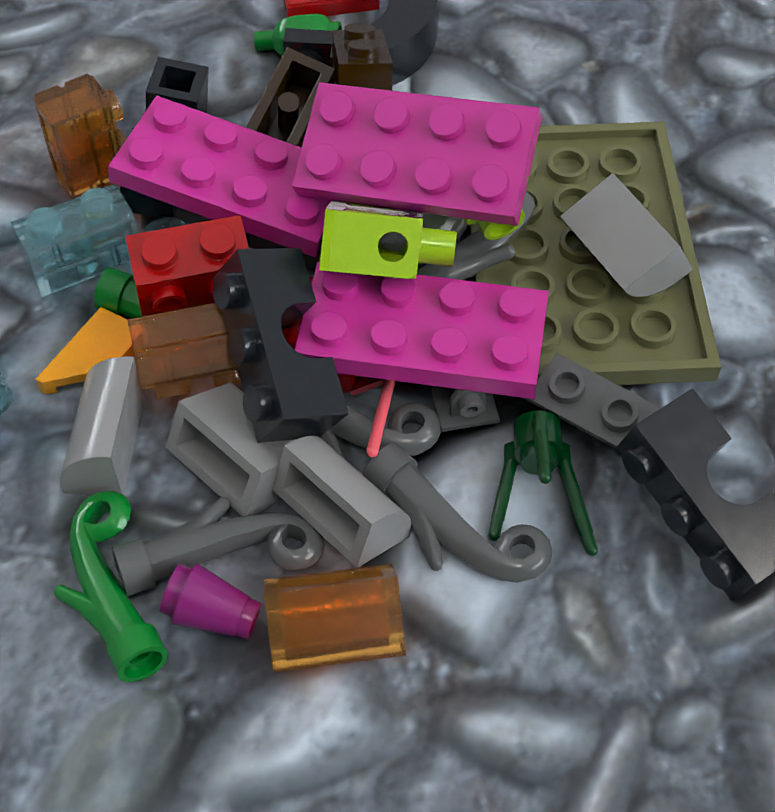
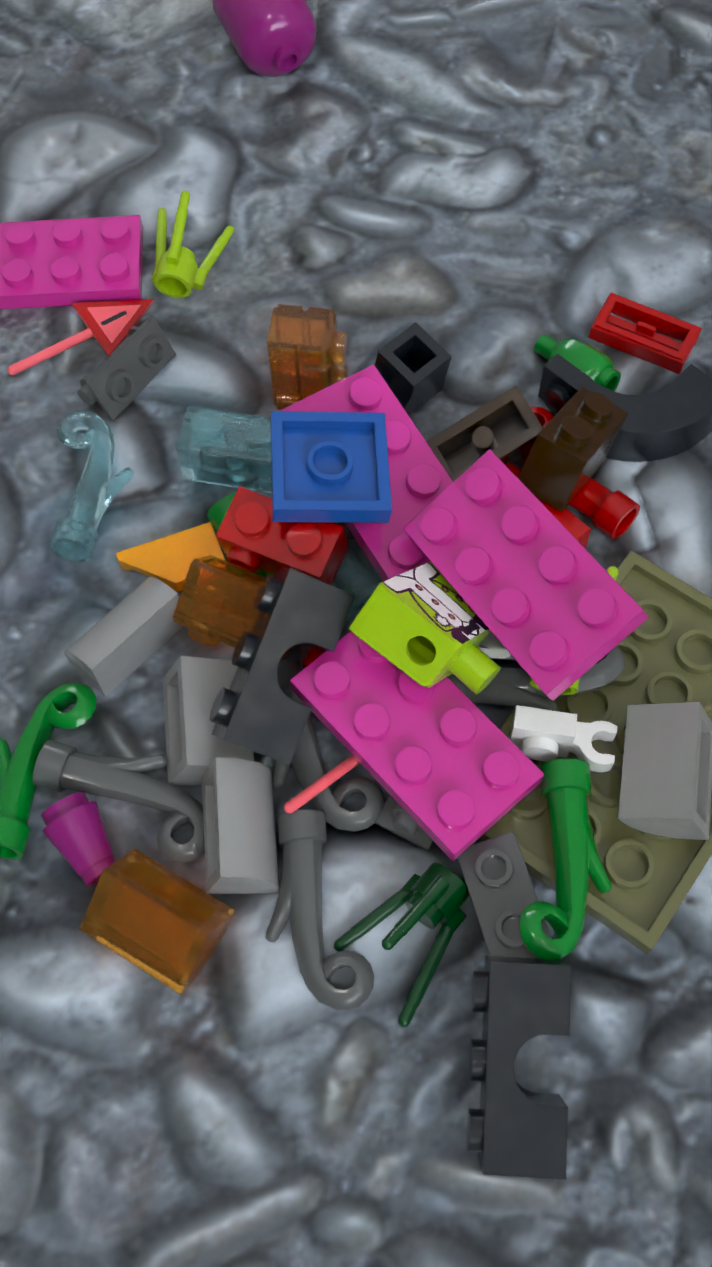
camera: 40 degrees right, 10 degrees up
none -> blue plate [270,411,392,523]
none -> white plate [509,705,617,772]
none -> green plant [519,759,612,961]

